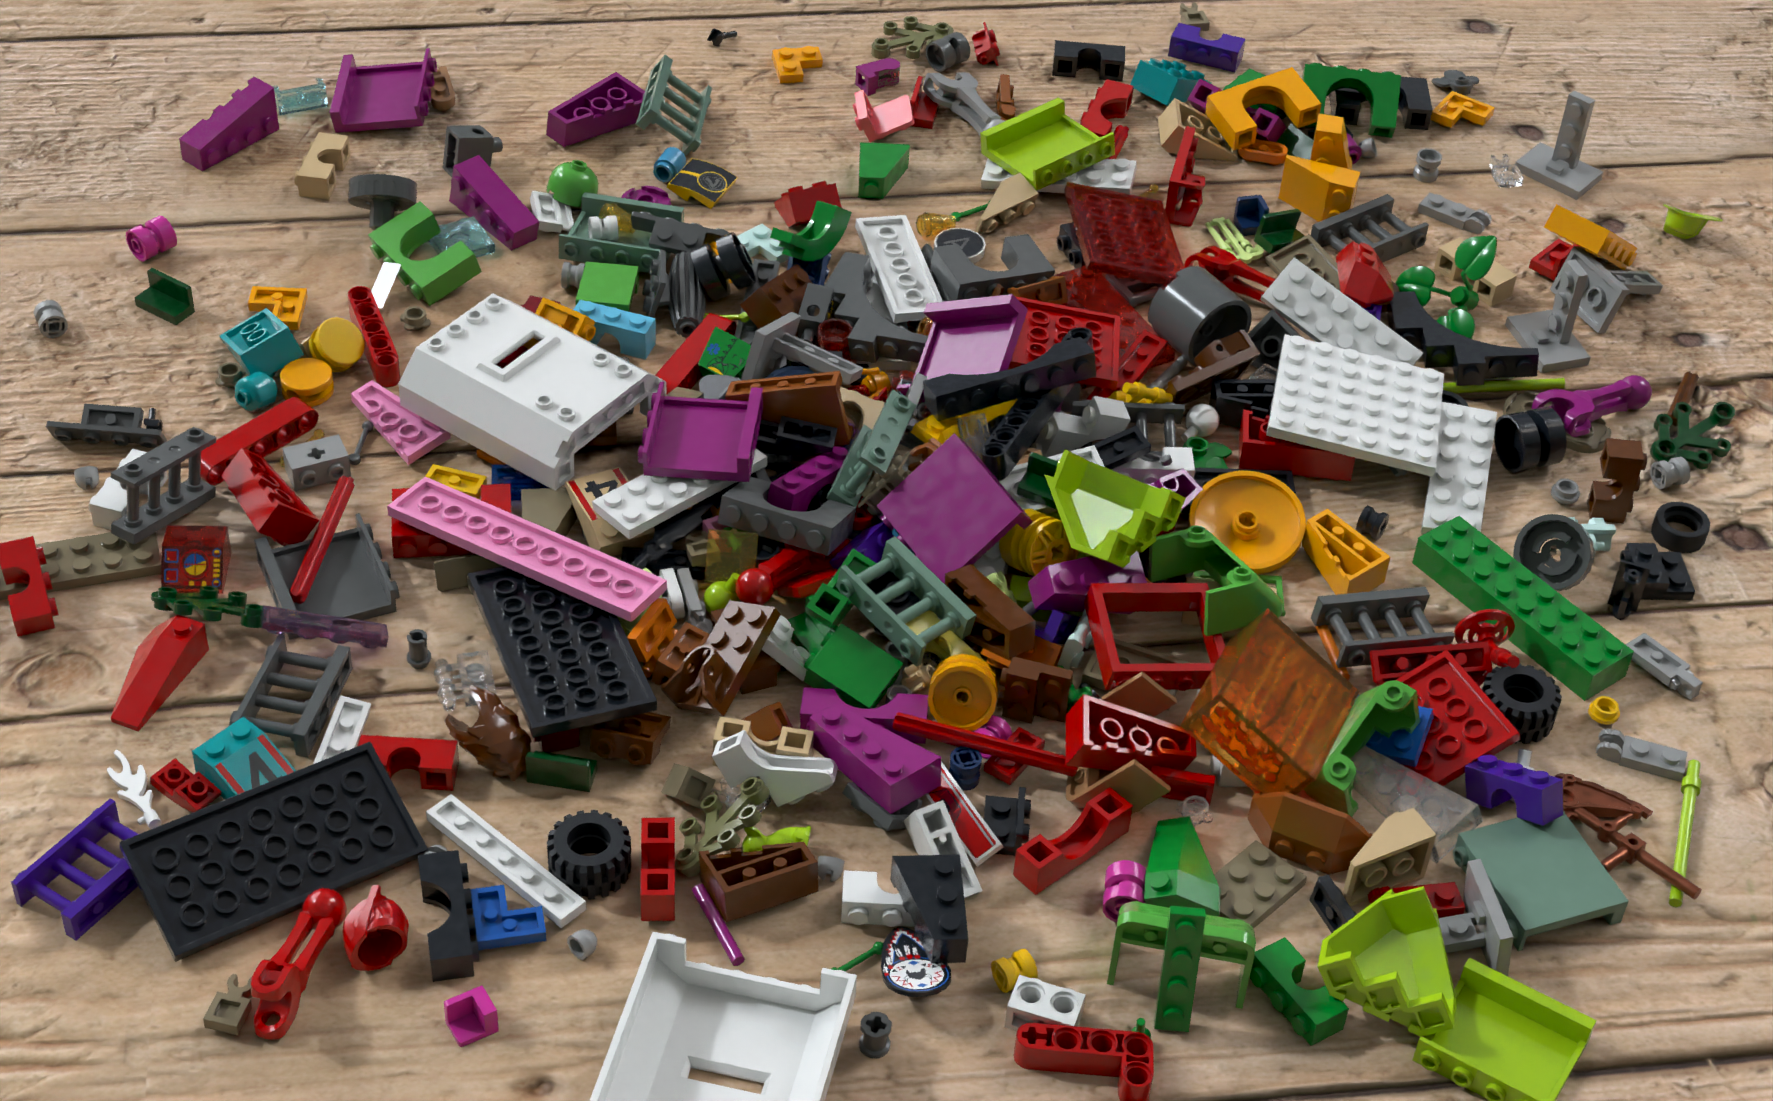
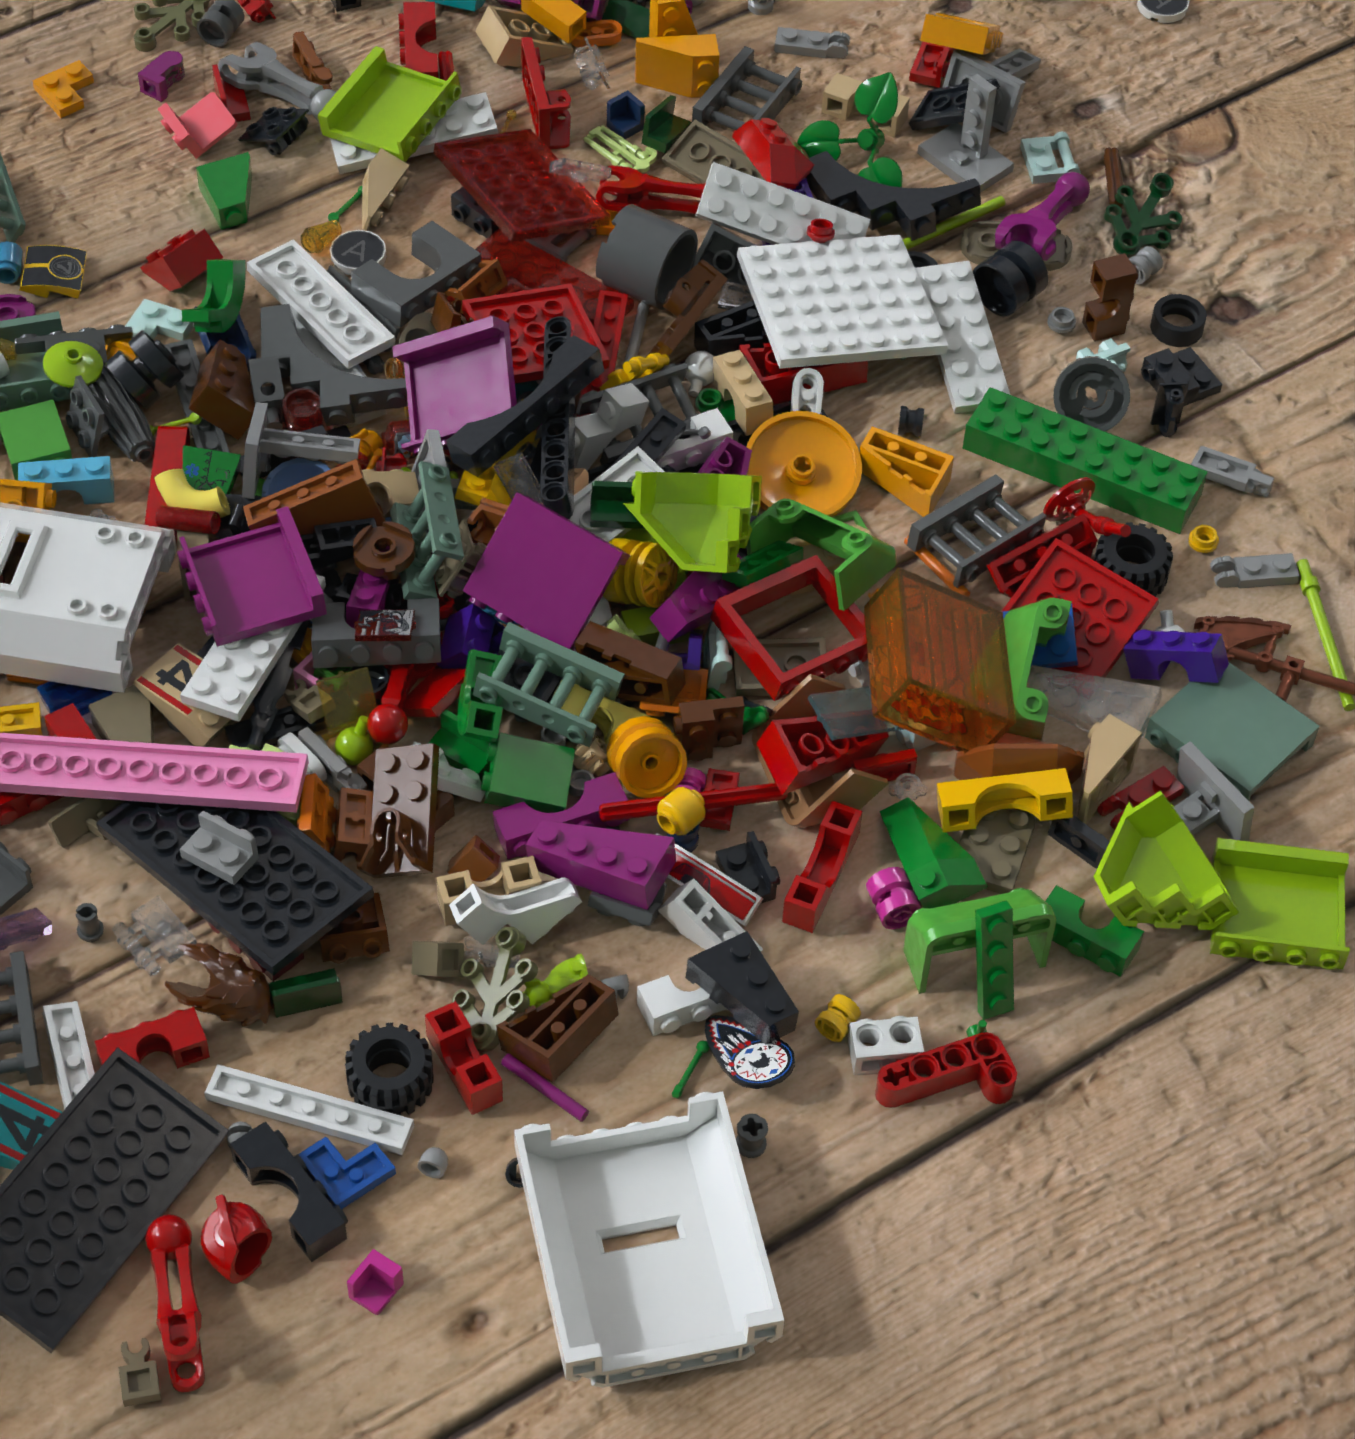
camera: 25 degrees left, 10 degrees up
none -> lime dish [43,341,103,388]
none -> light yellow cylinder [154,469,230,519]
none -> red piece [155,505,220,534]
none -> light grey bracket [180,811,259,885]
none -> black hinge [238,107,309,155]
none -> reddish brown plate [353,521,416,580]
none -> piece [354,610,416,641]
none -> clear plate [549,158,611,182]
none -> clear hinge [573,37,610,90]
none -> yellow head [657,787,705,835]
none -> tan arch [713,350,773,436]
none -> green plate [722,540,804,588]
none -> white plate [790,368,824,414]
none -> red plate [807,218,835,243]
none -> clear light blue piece [808,685,908,740]
none -> black tile [909,79,1000,131]
none -> yellow arch [937,768,1073,832]
none -> light aqua plate [1020,131,1081,184]

